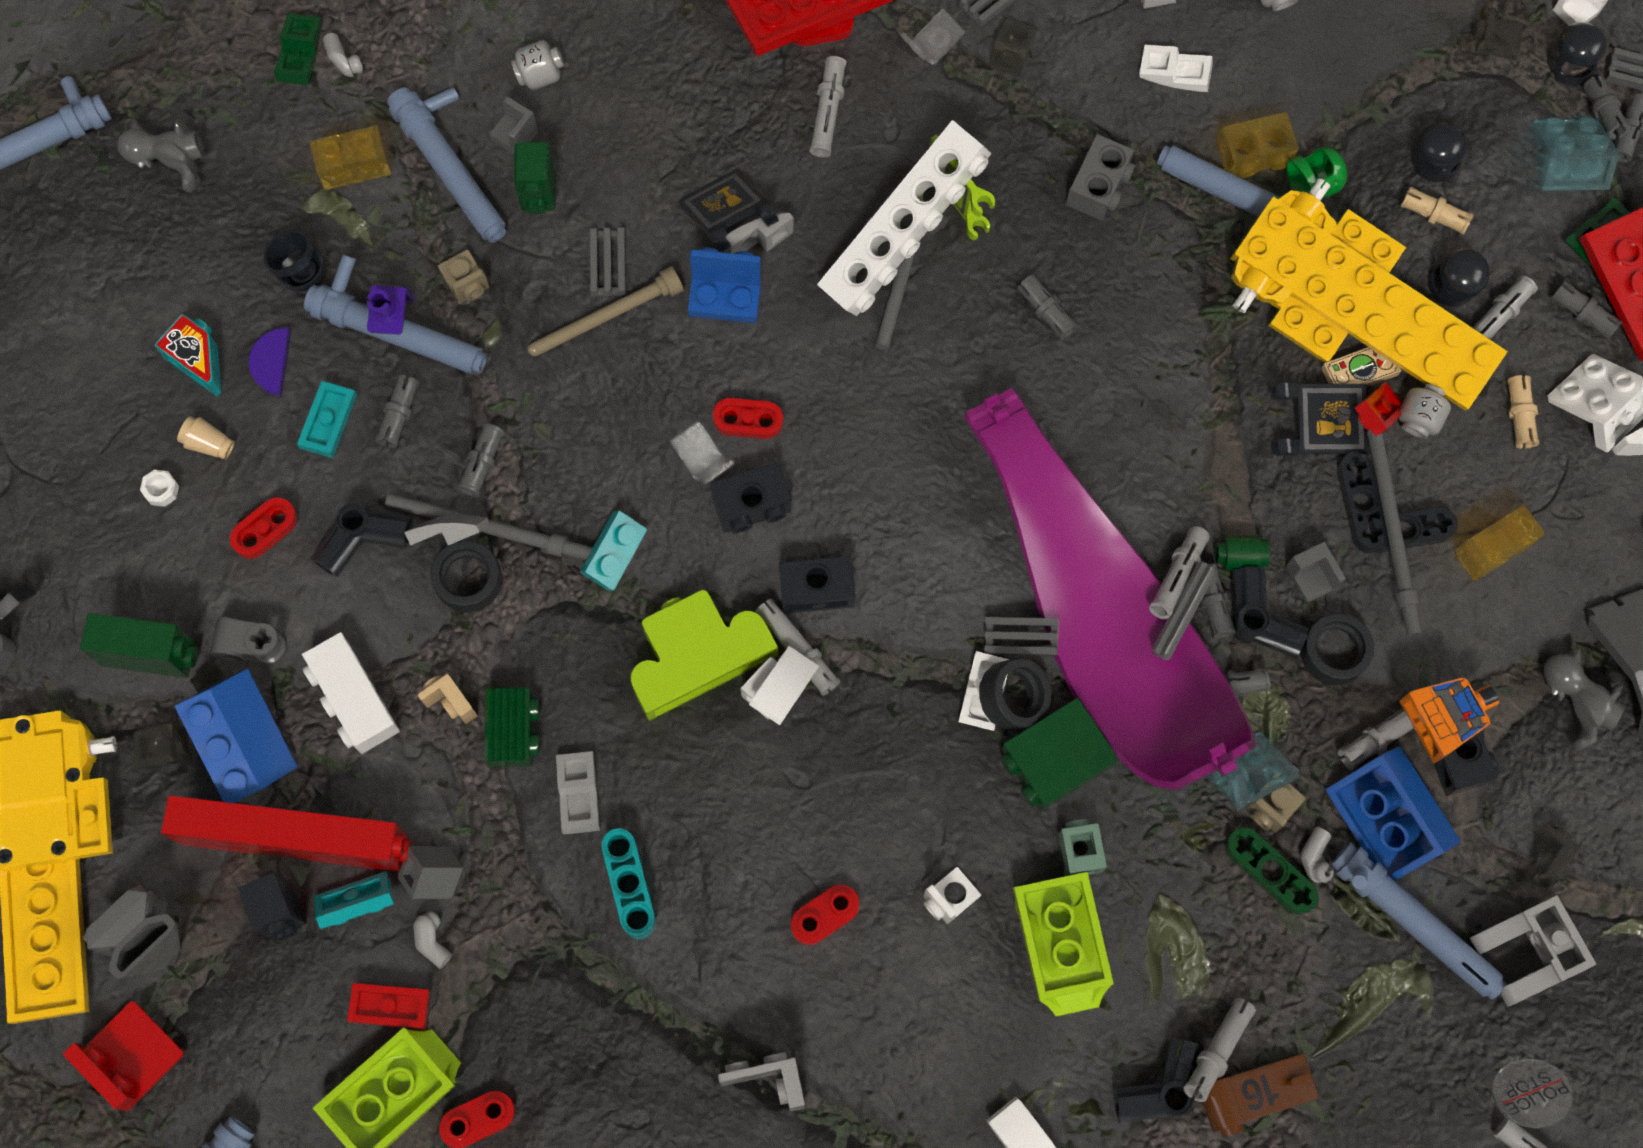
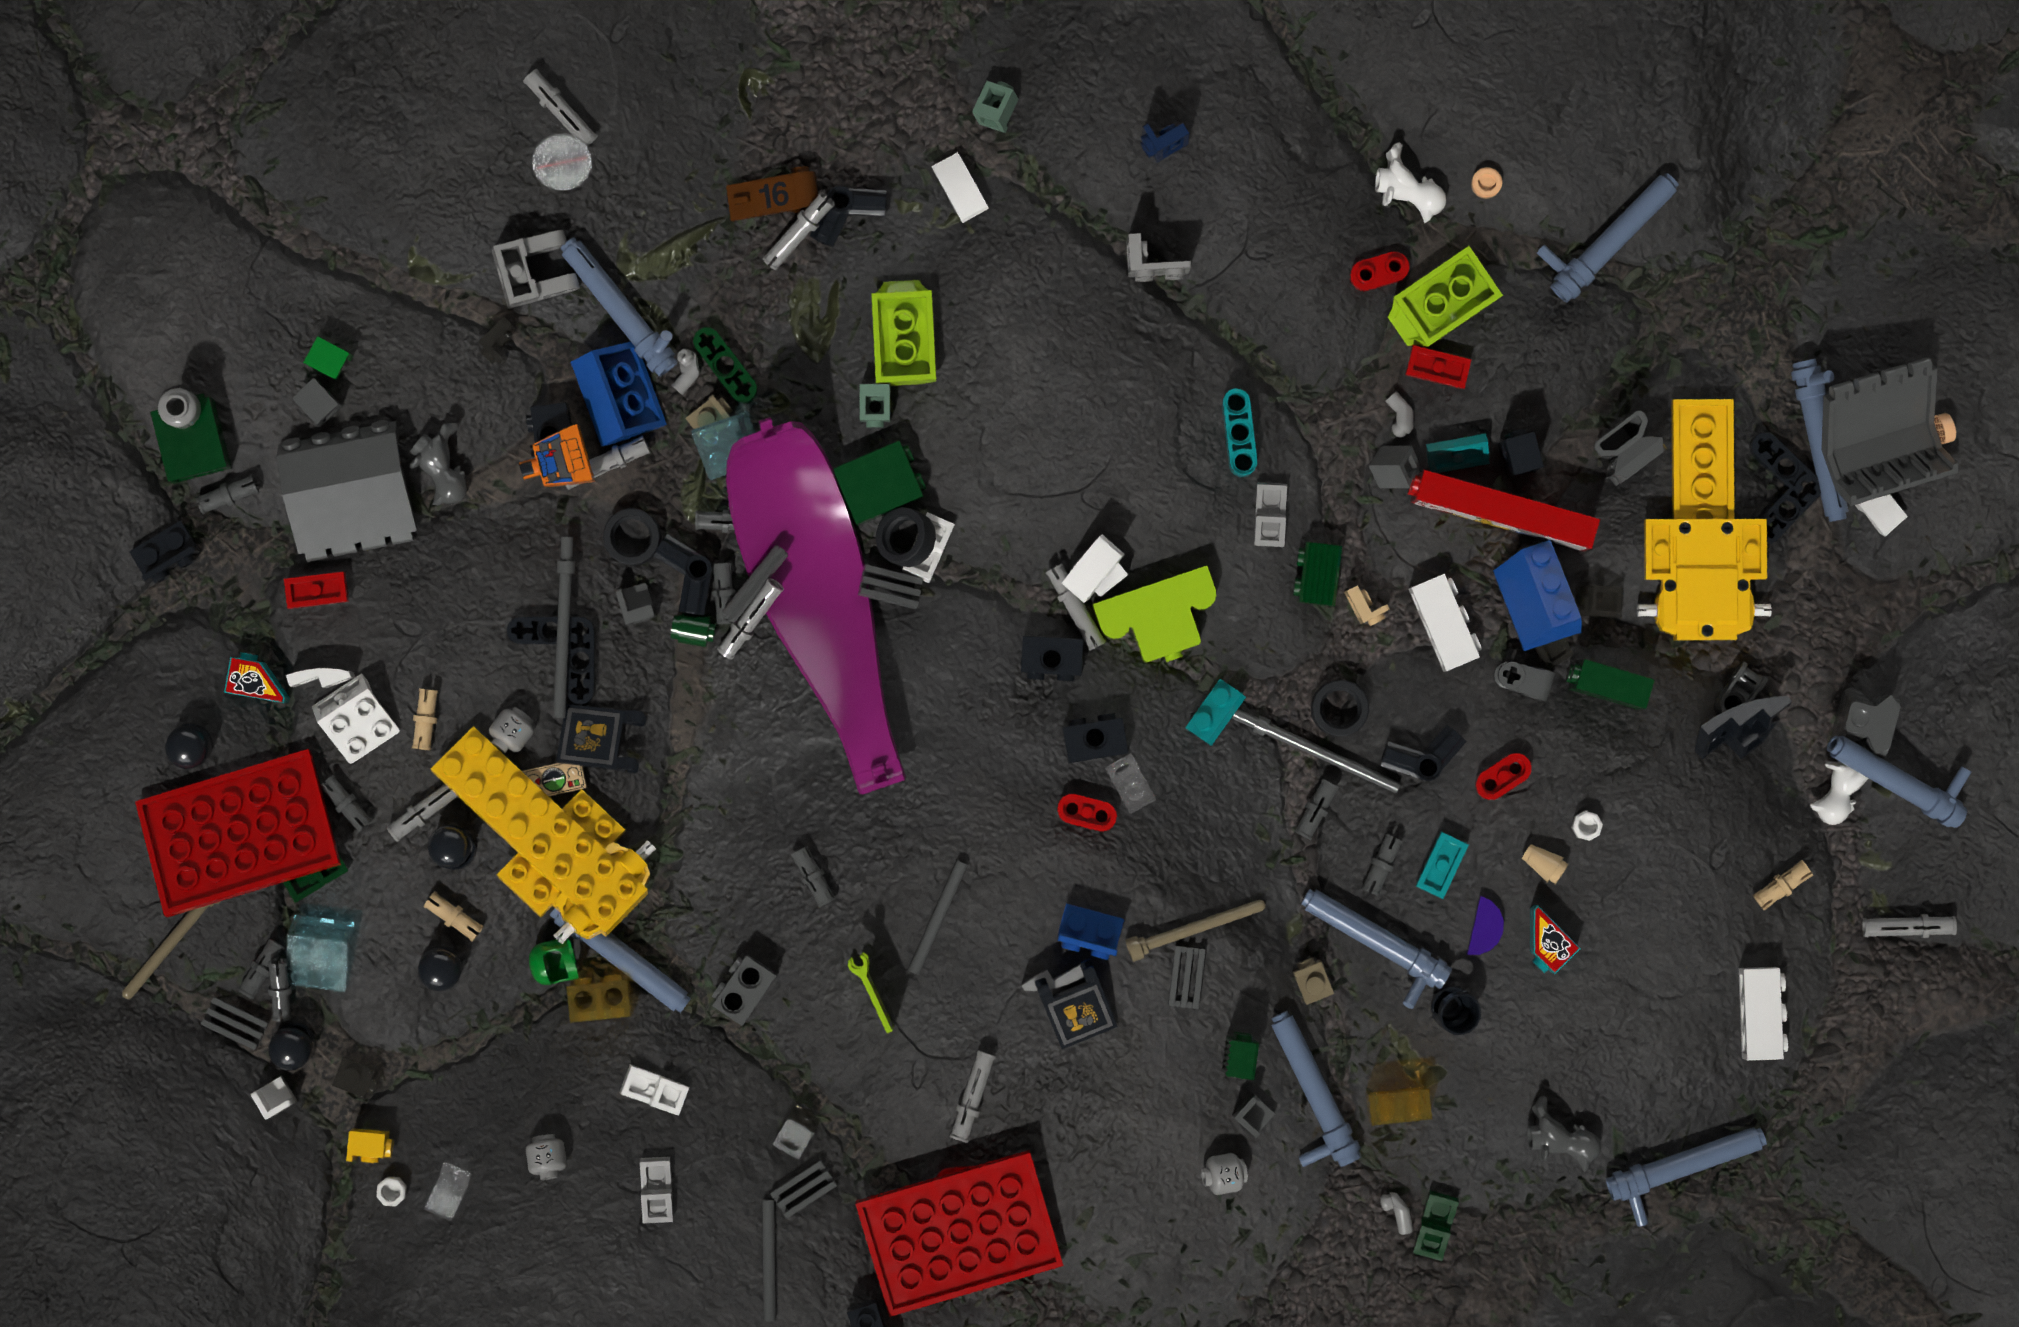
camera: 170 degrees left, 15 degrees up
red bracket [62,1001,185,1111] -> none
dark purple bracket [367,285,414,335] -> none
light grey slope [404,515,490,546] -> none
red plate [791,885,859,946] -> none
white brick [817,120,991,316] -> none
clear bracket [900,9,965,65] -> none
white bracket [923,867,981,924] -> none
red plate [1355,382,1403,436] -> none
clear yellow brick [1454,505,1546,582] -> none

